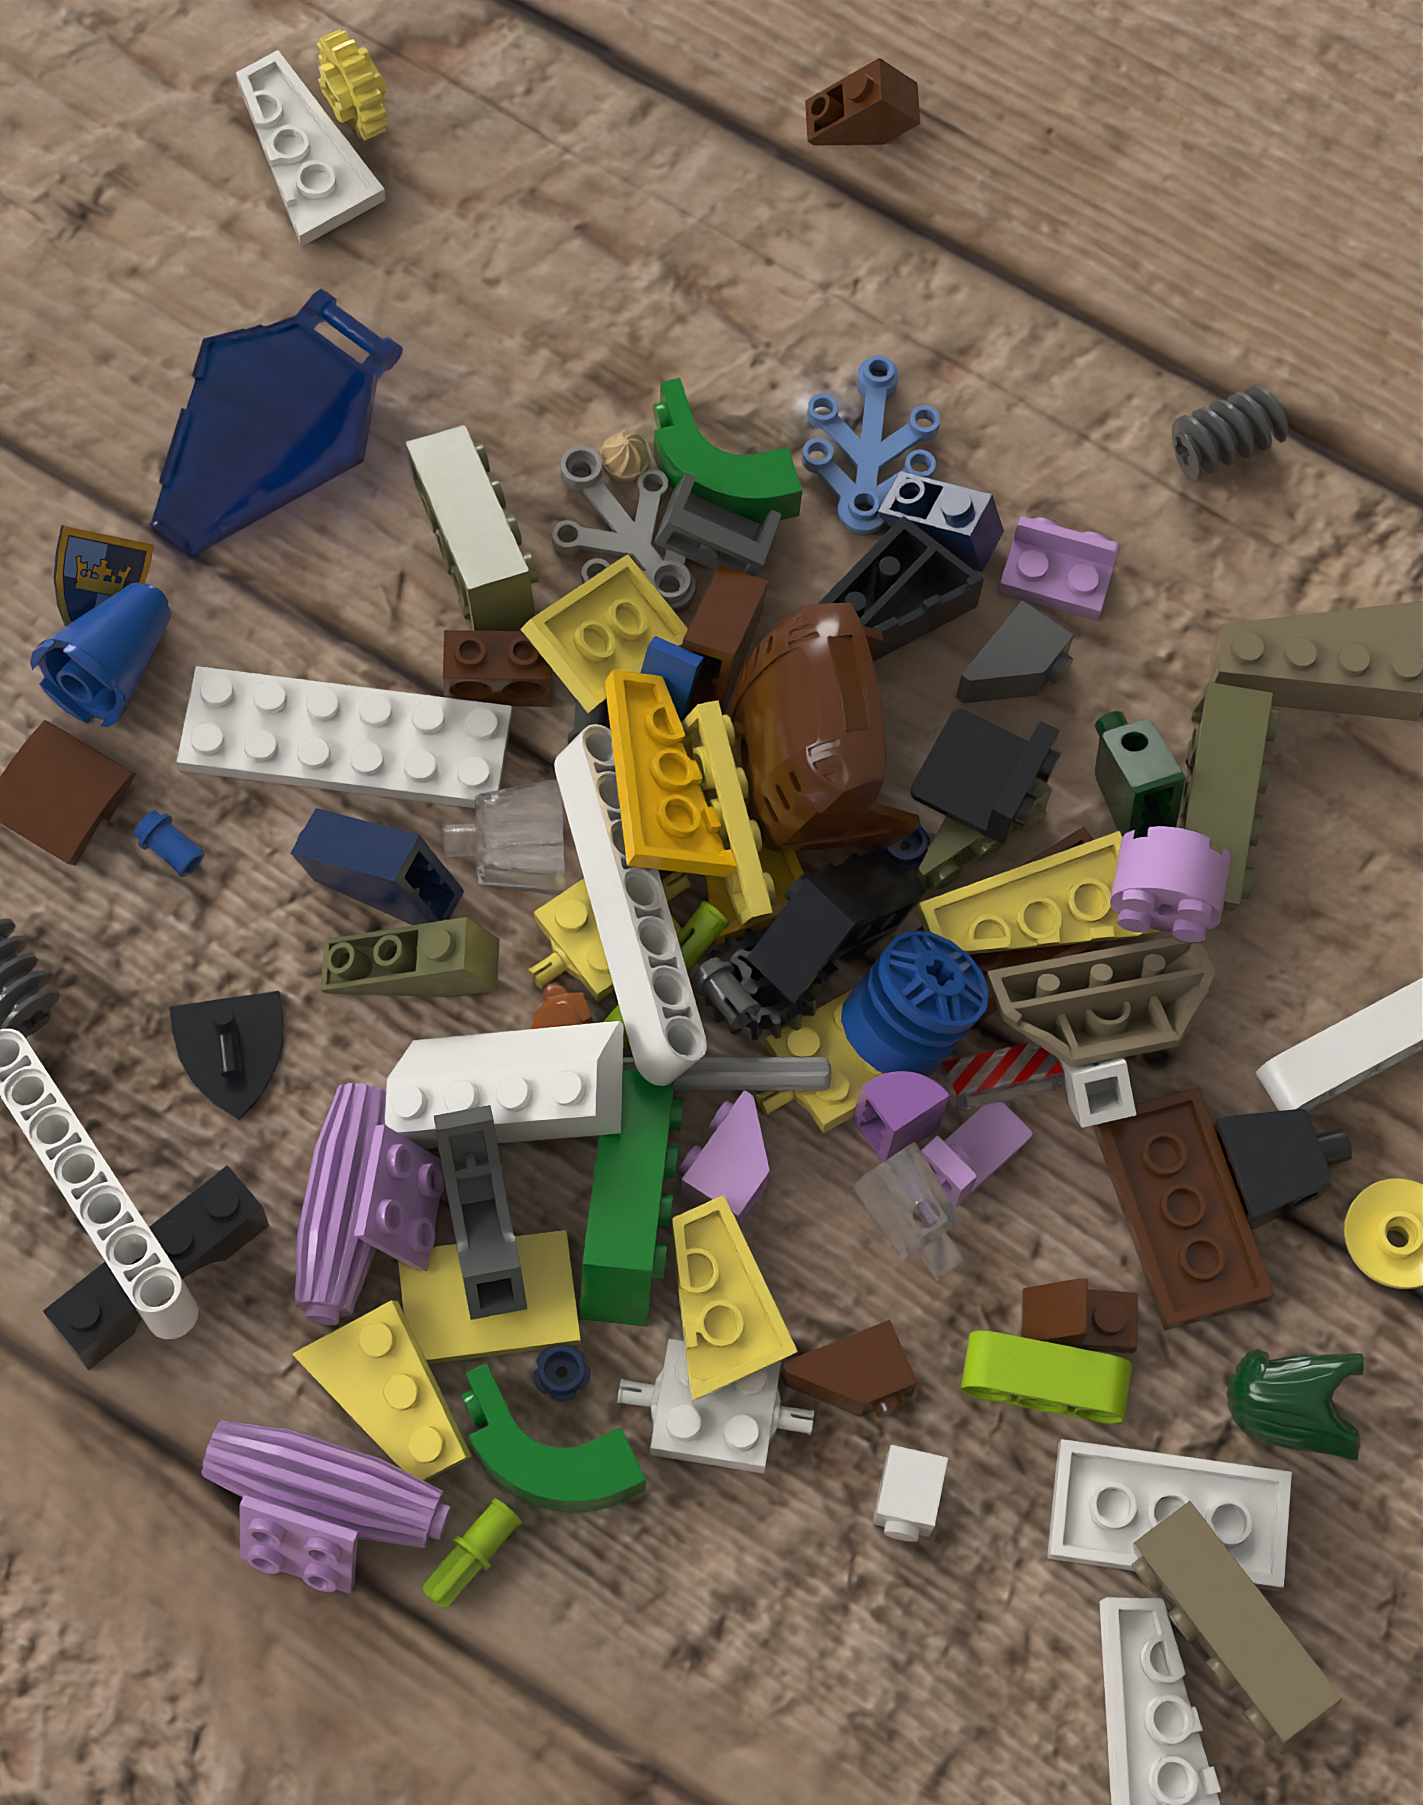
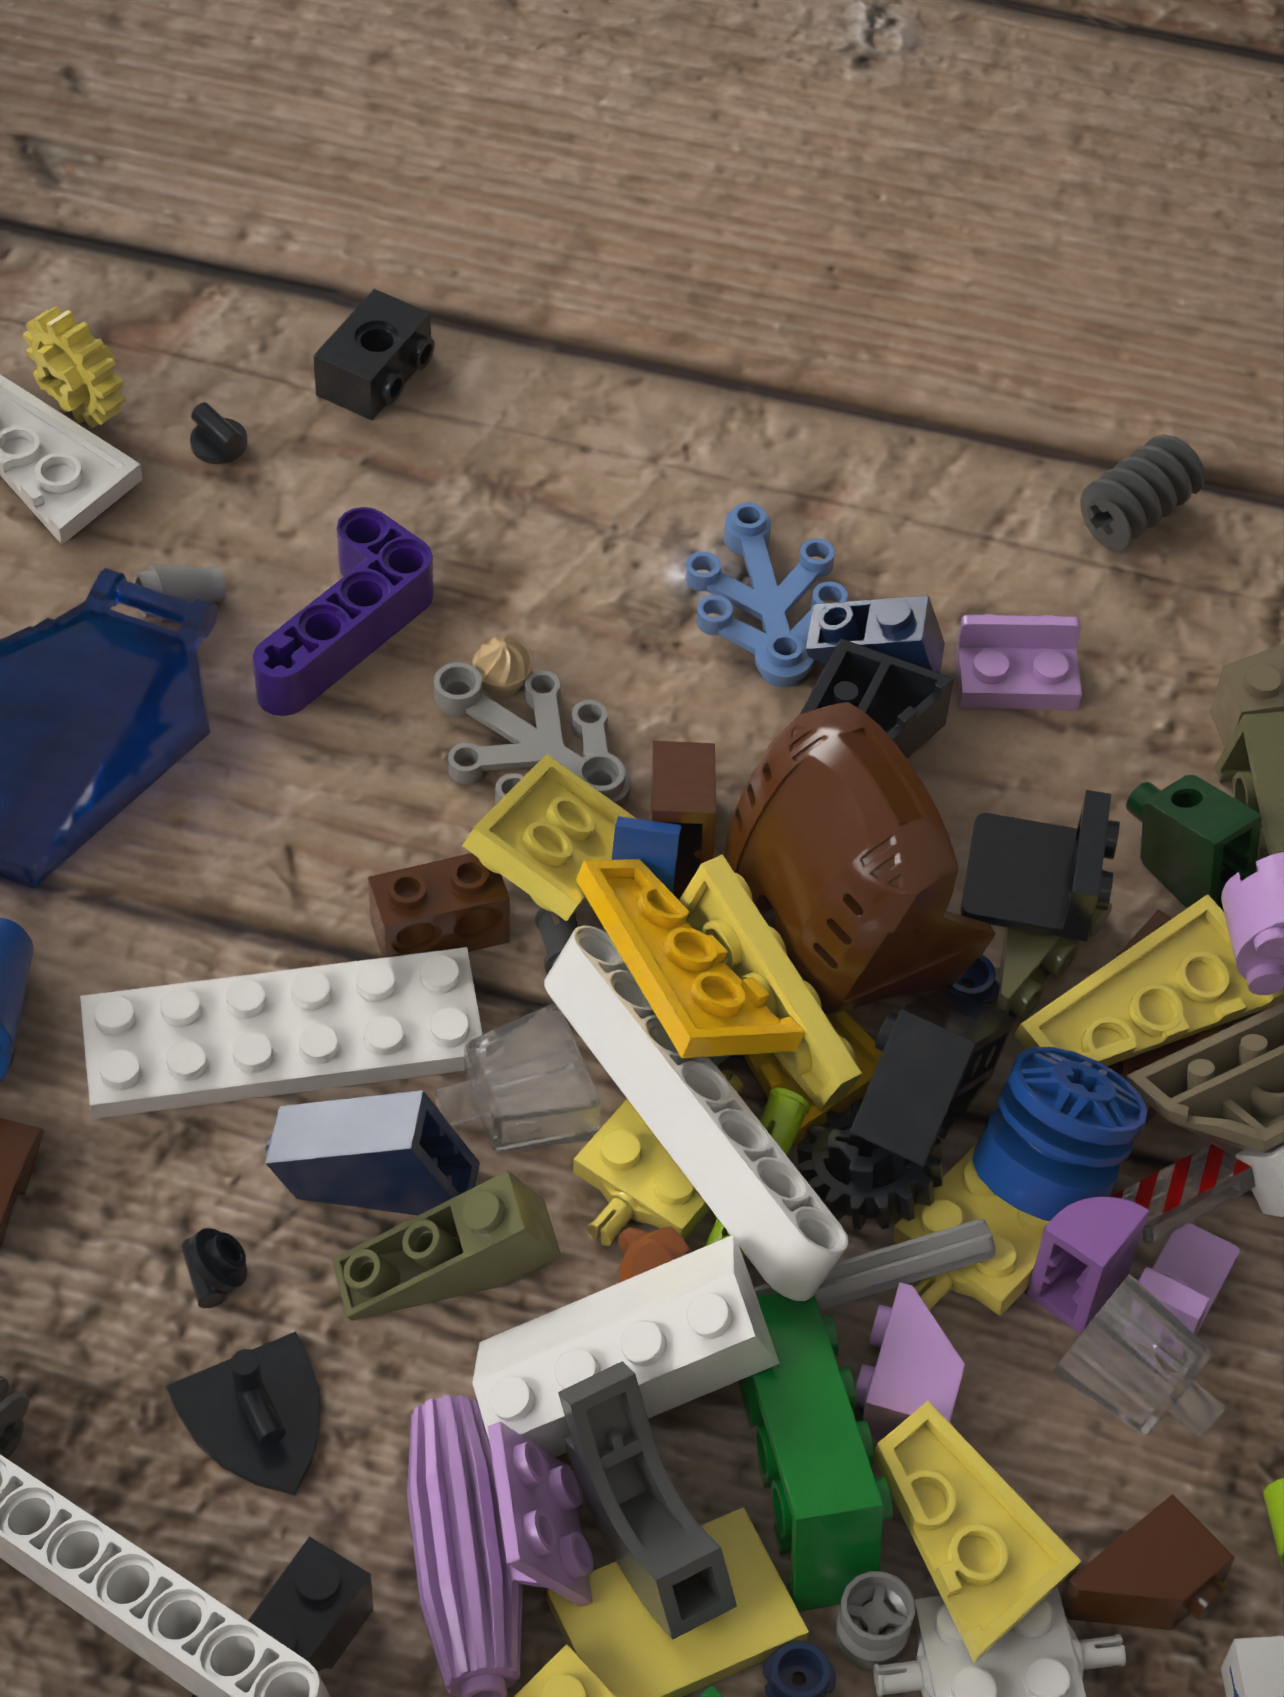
camera: 15 degrees left, 15 degrees down
blue pin [134,810,205,878] -> none
wedge [406,425,539,631] -> none
green arch [653,378,802,523] -> none
dark grey panel [654,472,781,576] -> none
dark grey pin [693,957,761,1029] -> none
reddish brown slope [805,58,920,145] -> none
dark grey slope [956,600,1074,703] -> none
none -> light grey cone [134,563,226,622]
none -> black plate [181,1228,247,1308]
none -> black plate [190,402,248,464]
none -> dark purple beam [253,507,434,716]
none -> black brick [313,289,435,421]
none -> light grey wheel [835,1571,915,1670]

